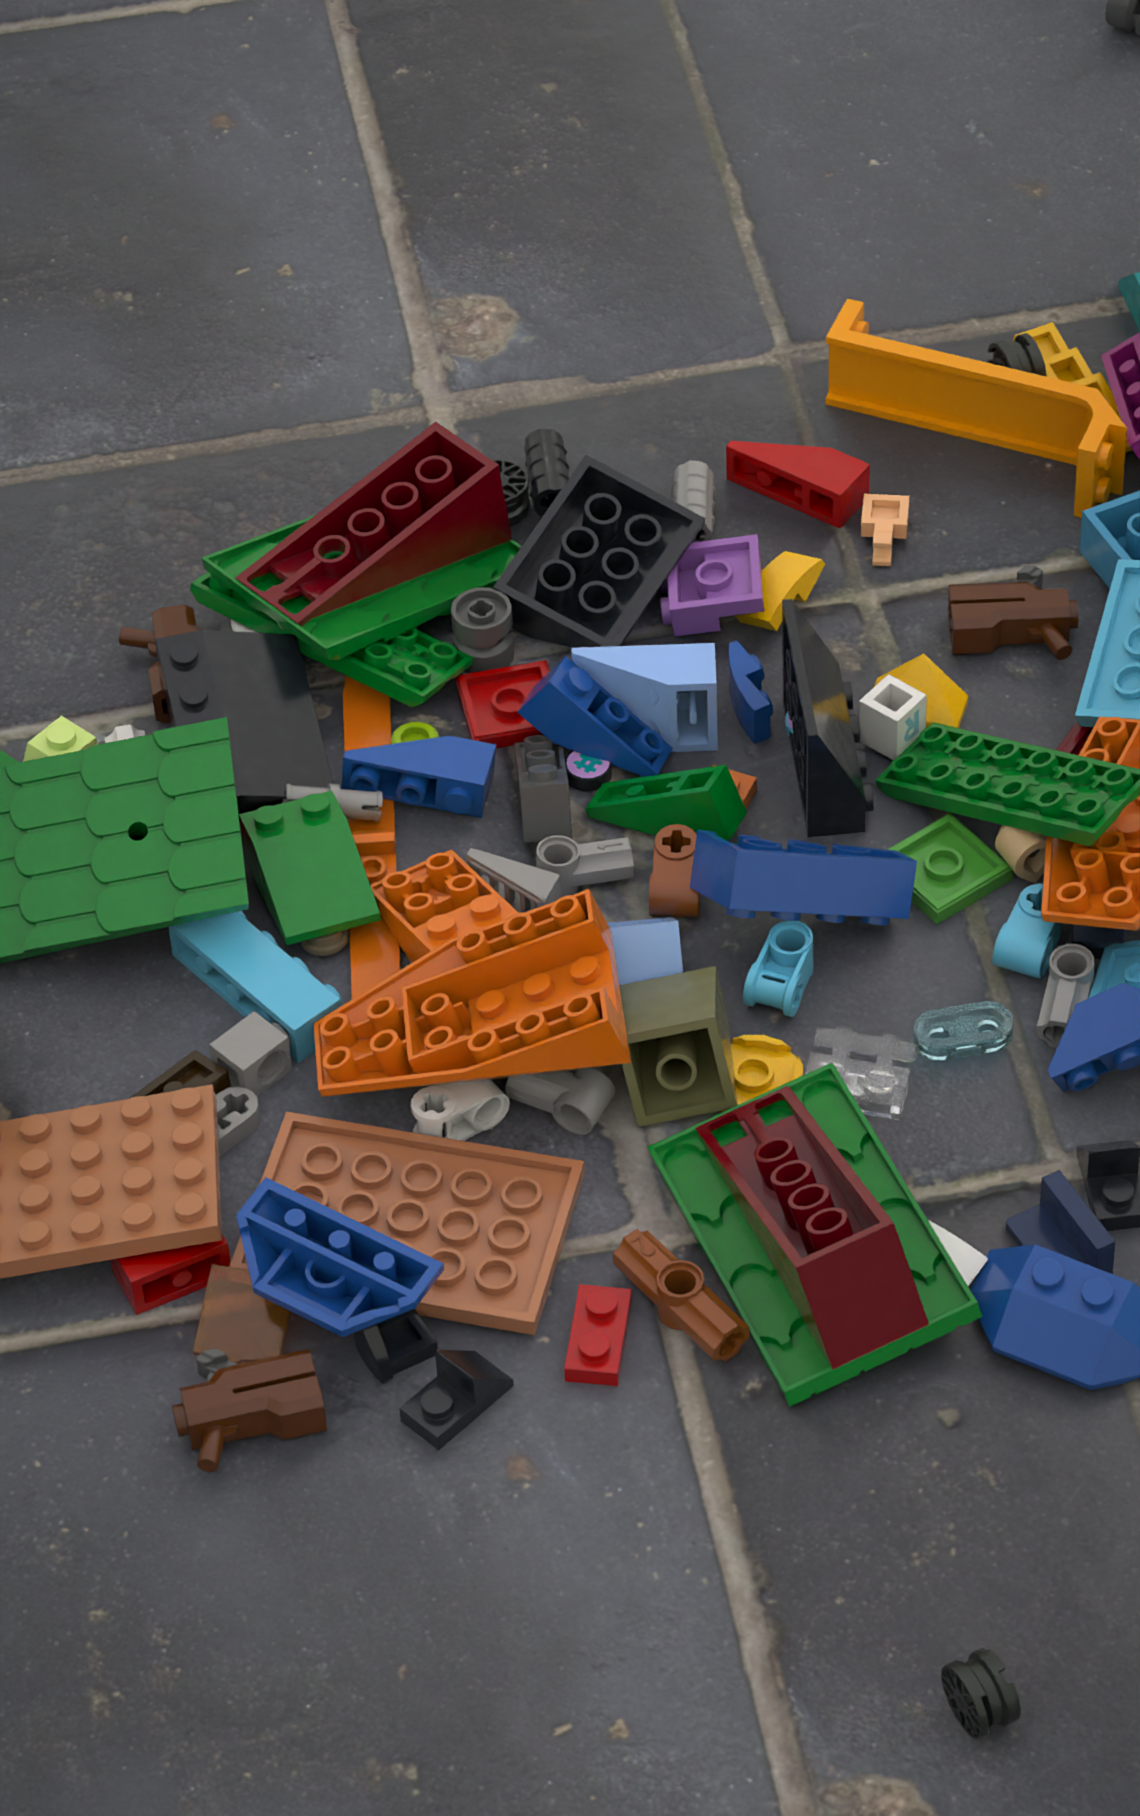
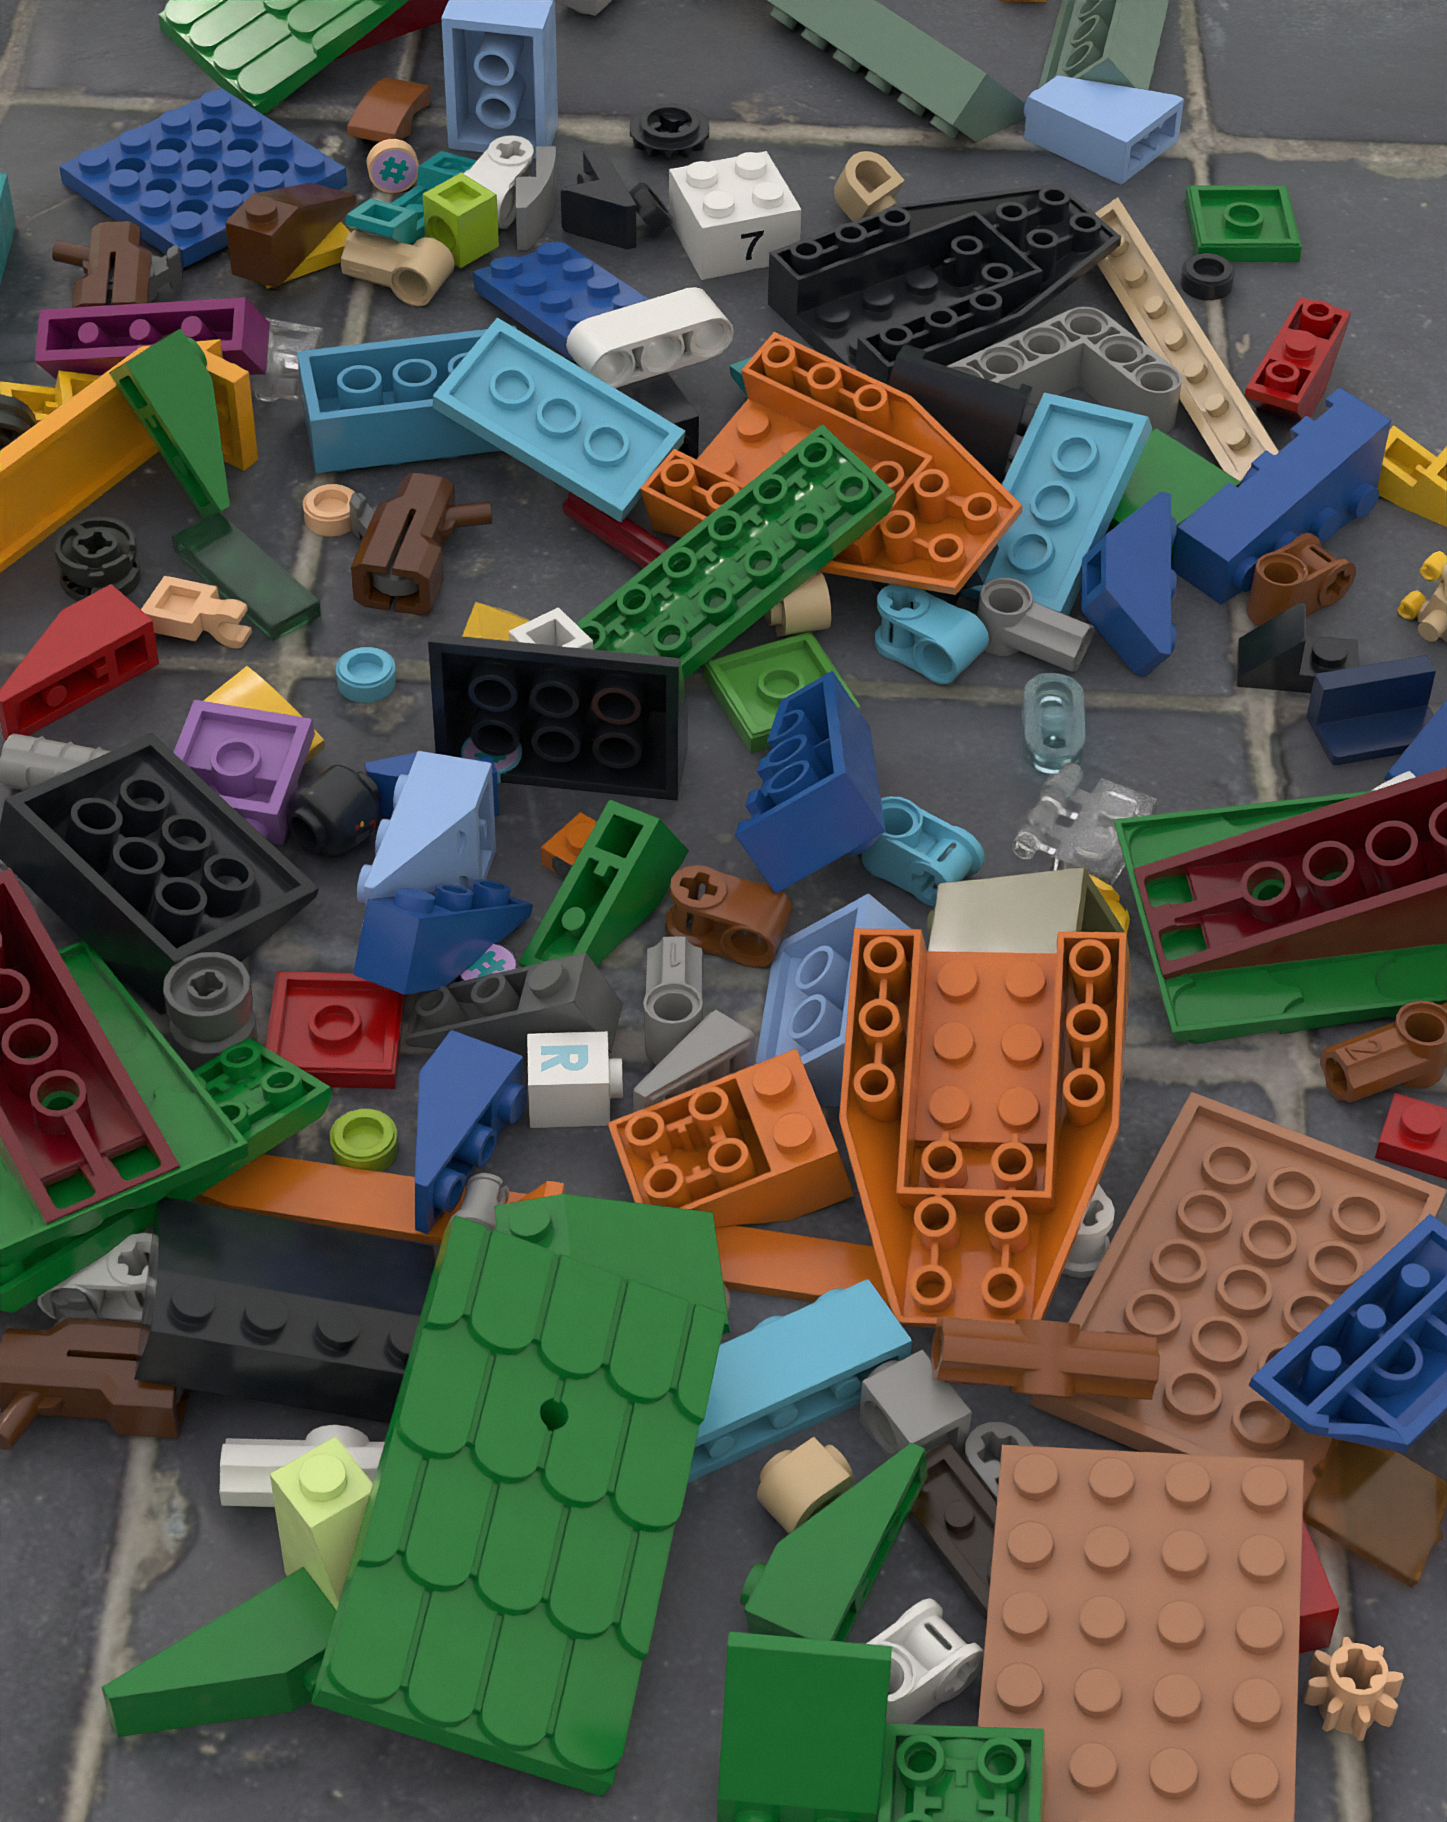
camera: 80 degrees left, 0 degrees up
none -> pearl dark grey wheel [55,516,140,601]
none -> green slope [109,329,230,518]
none -> clear green tile [172,512,321,641]
none -> black head [287,765,381,857]
none -> light nougat tile [303,484,355,537]
none -> medium azure tile [336,647,396,703]
none -> white brick [527,1031,623,1128]
none -> green slope [740,1442,928,1642]
none -> tan plate [757,1437,854,1534]
none -> white piece [866,1598,984,1724]
none -> dark orange piece [931,1317,1160,1400]
none -> light nougat gear [1303,1637,1404,1741]

